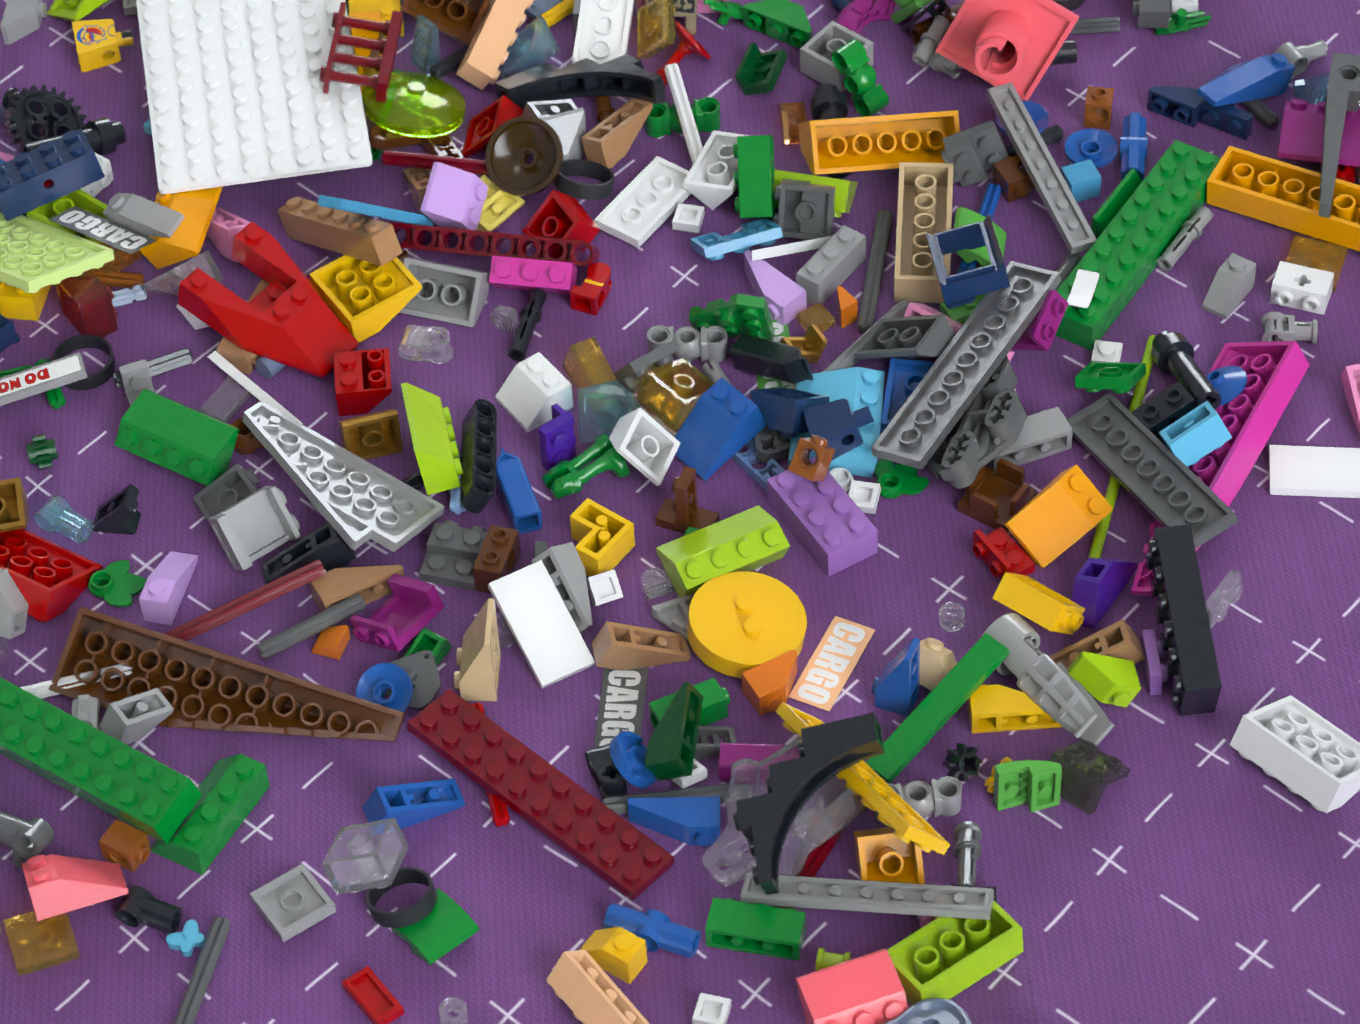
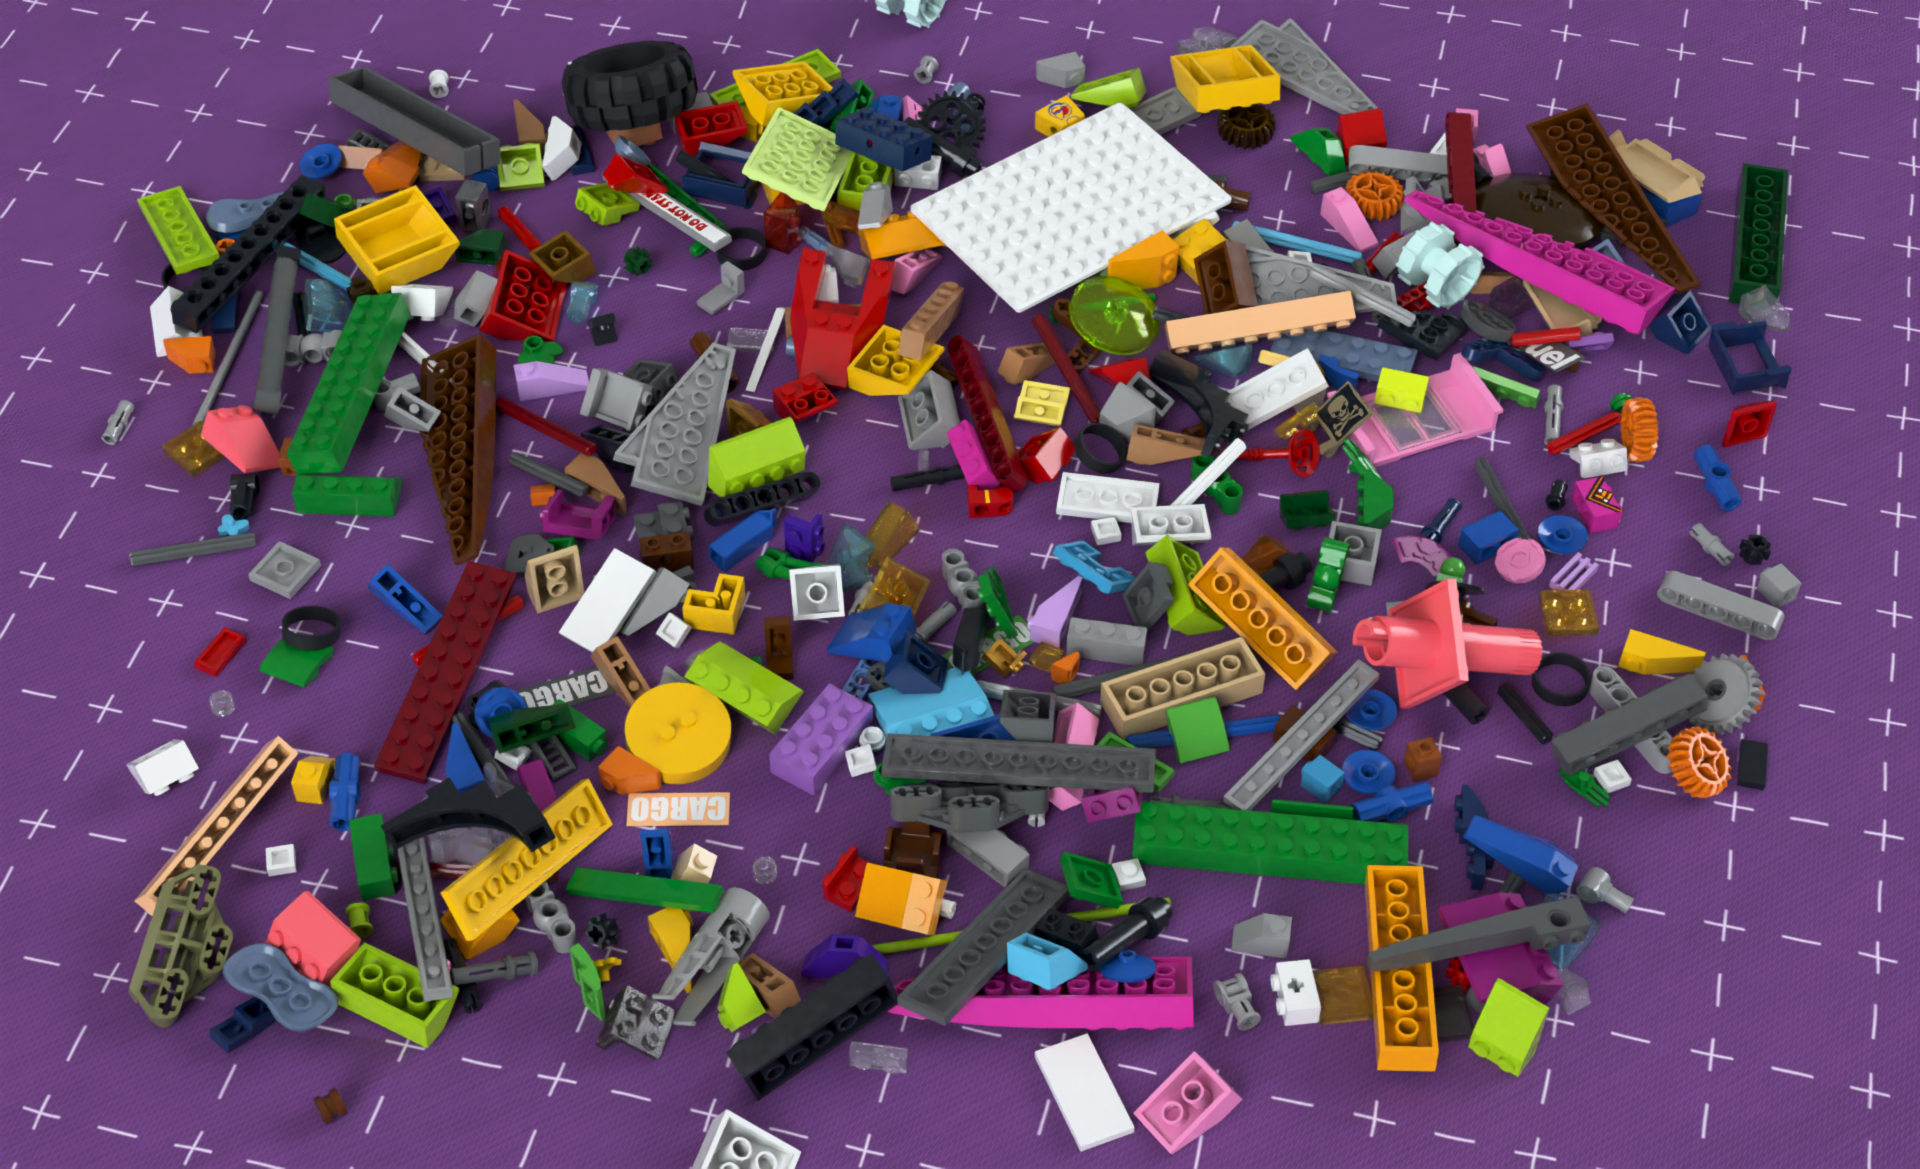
camera: 60 degrees right, 0 degrees up
sticker [49,206,156,254] -> none
axle [112,348,193,388] -> none
green slope [115,389,239,486] -> none
dark azure tile [318,195,434,226] -> none
dark red fence [319,2,403,103] -> none
clear brick [322,818,409,894] -> none
blue dish [356,663,413,712] -> none
clear piece [398,324,454,364] -> none
clear light blue slope [411,14,441,74] -> none
lavender slope [420,162,488,235] -> none
dark brown dish [485,116,563,196] -> none
white slope [495,352,573,433] -> none
dark grey plate [609,339,680,395] -> none
green brick [733,135,776,218] -> none
white sticker [752,231,858,261] -> none
dark orange brick [788,435,836,481] -> none
dark blue torso [803,398,874,461] -> none
dark blue piece [926,214,1010,309] -> none
dark grey plate [941,120,1009,188] -> none
yellow window [993,572,1085,635] -> none
white sticker [1067,269,1099,308] -> none
light grey pin [1156,206,1213,271] -> none

